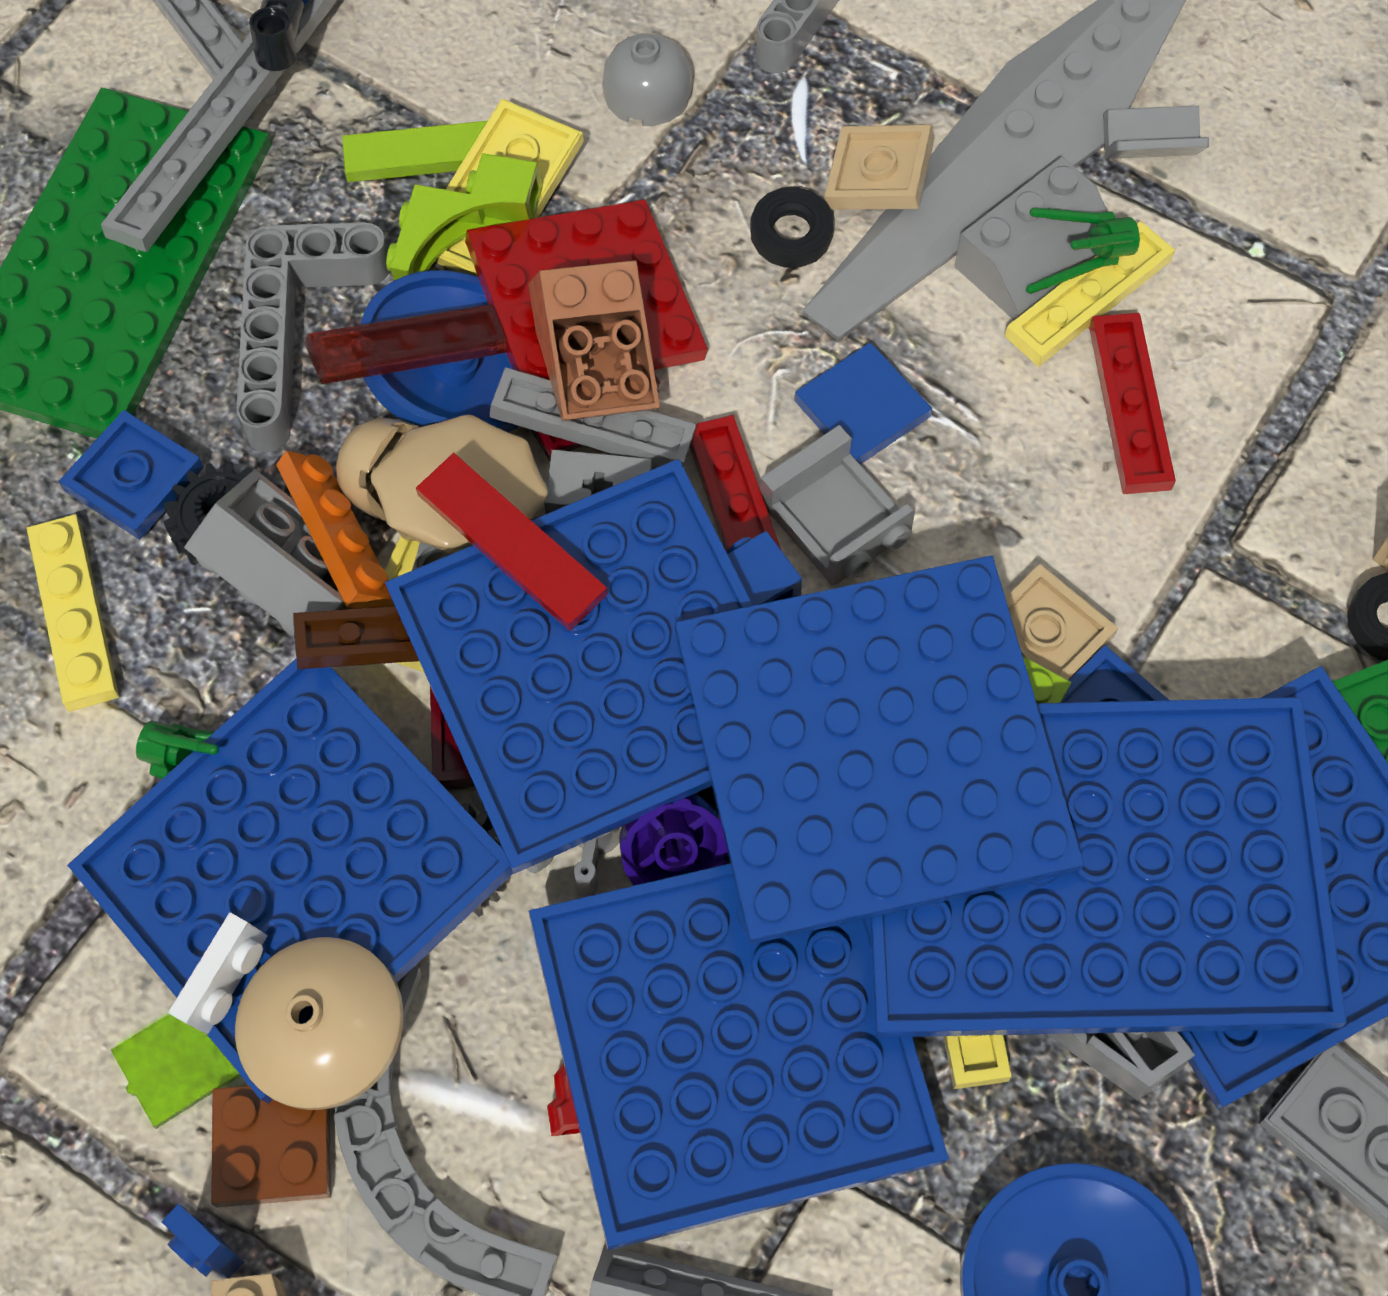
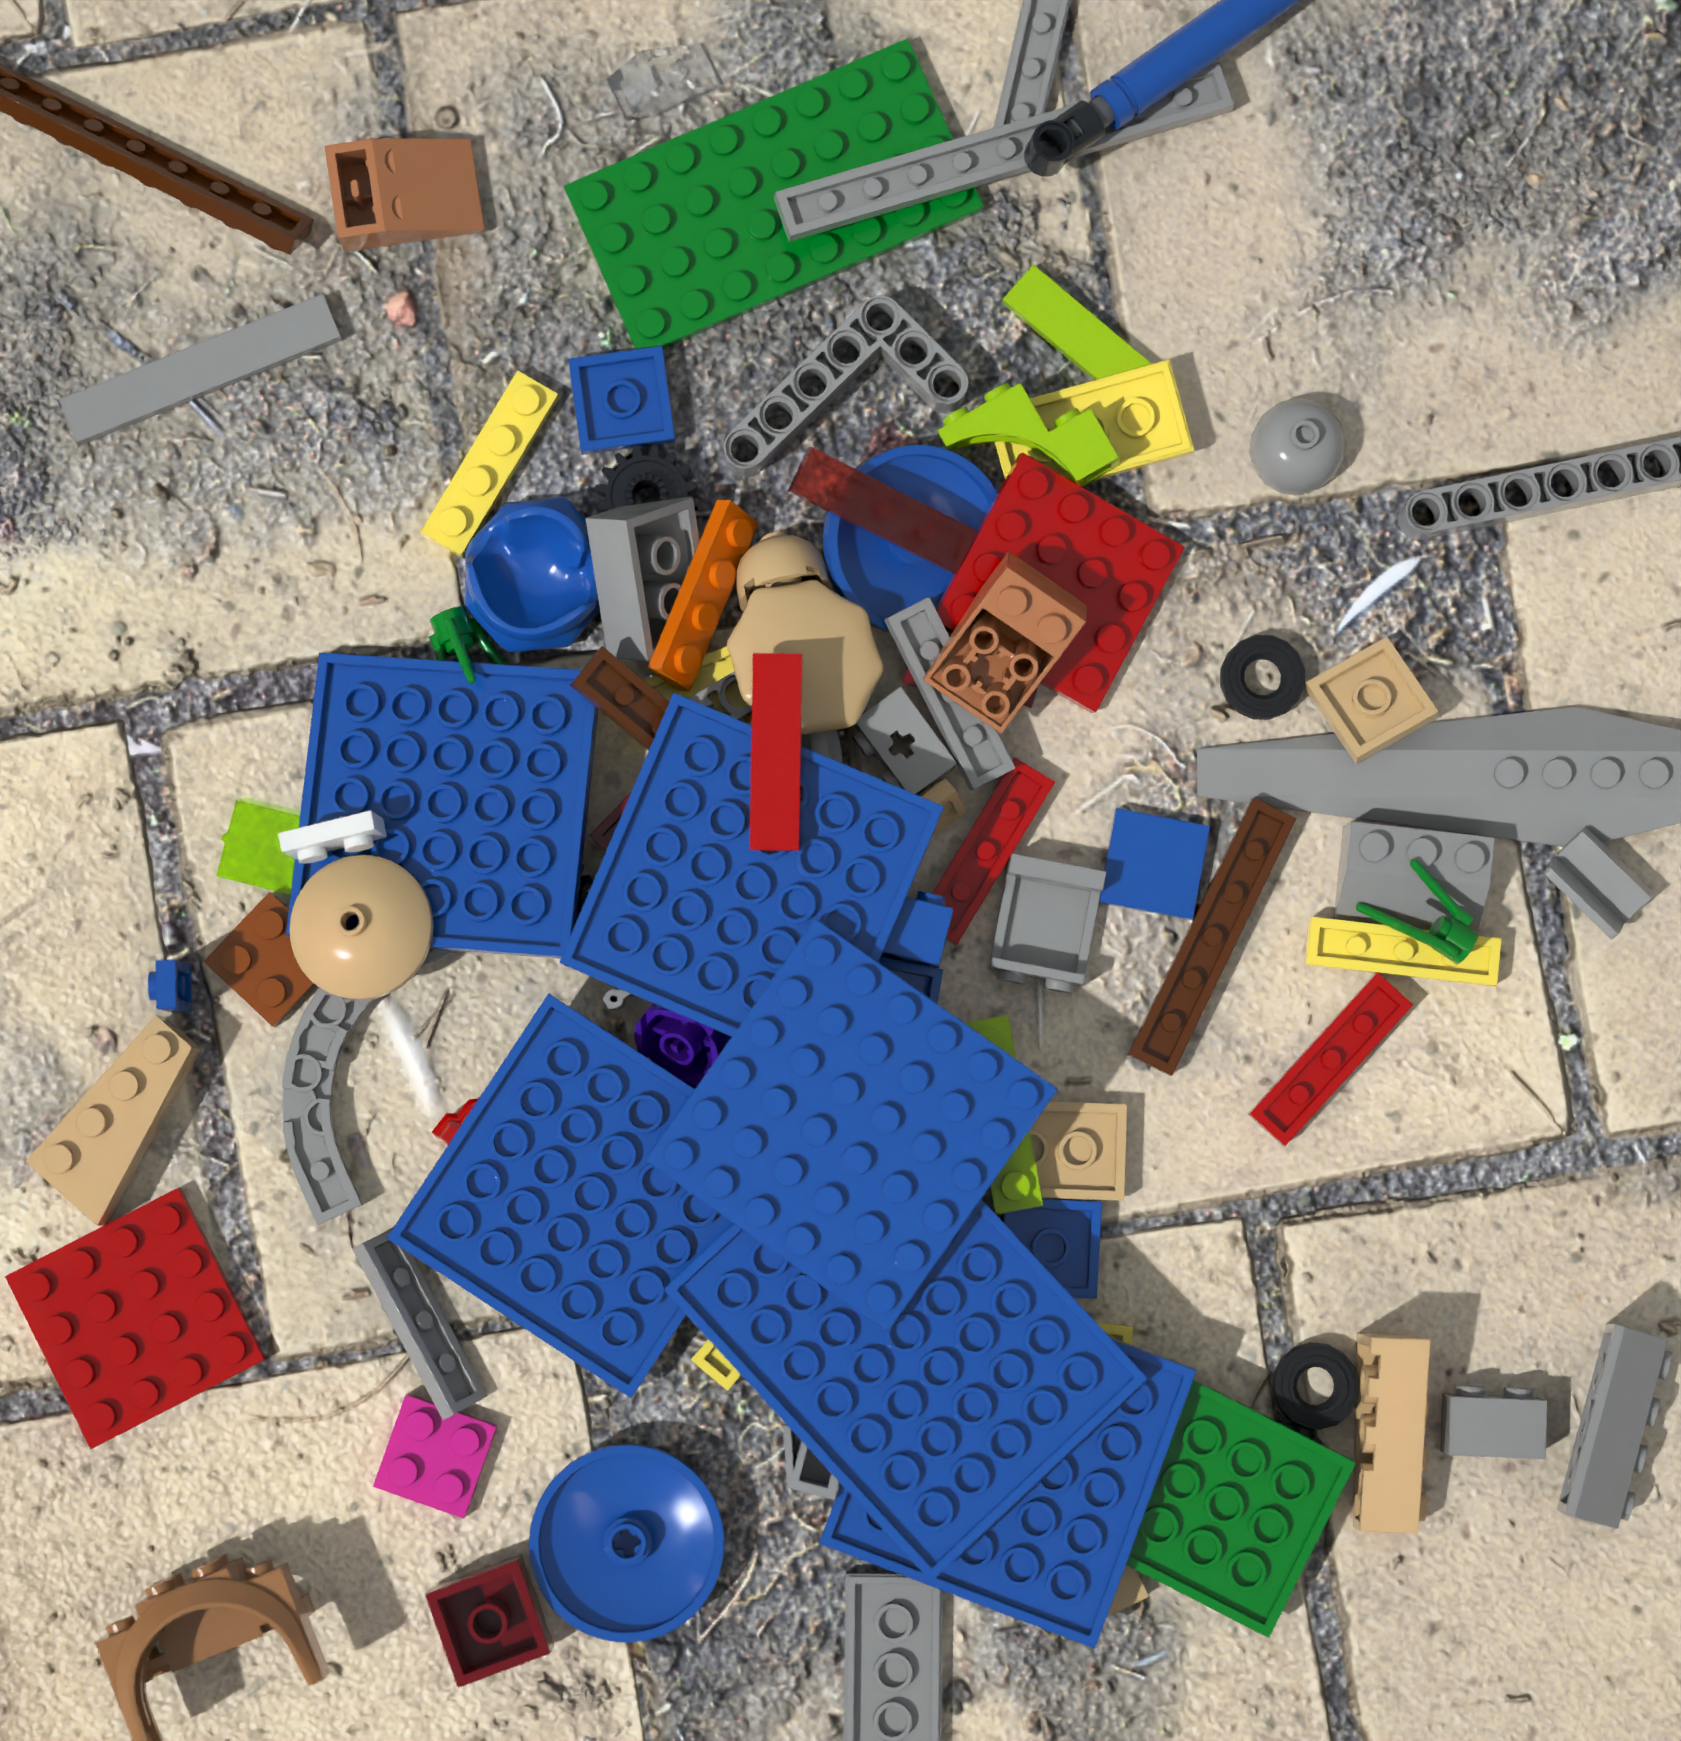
camera: 40 degrees right, 20 degrees up
none -> blue piece [464,497,600,652]
none -> reddish brown plate [1127,798,1297,1076]

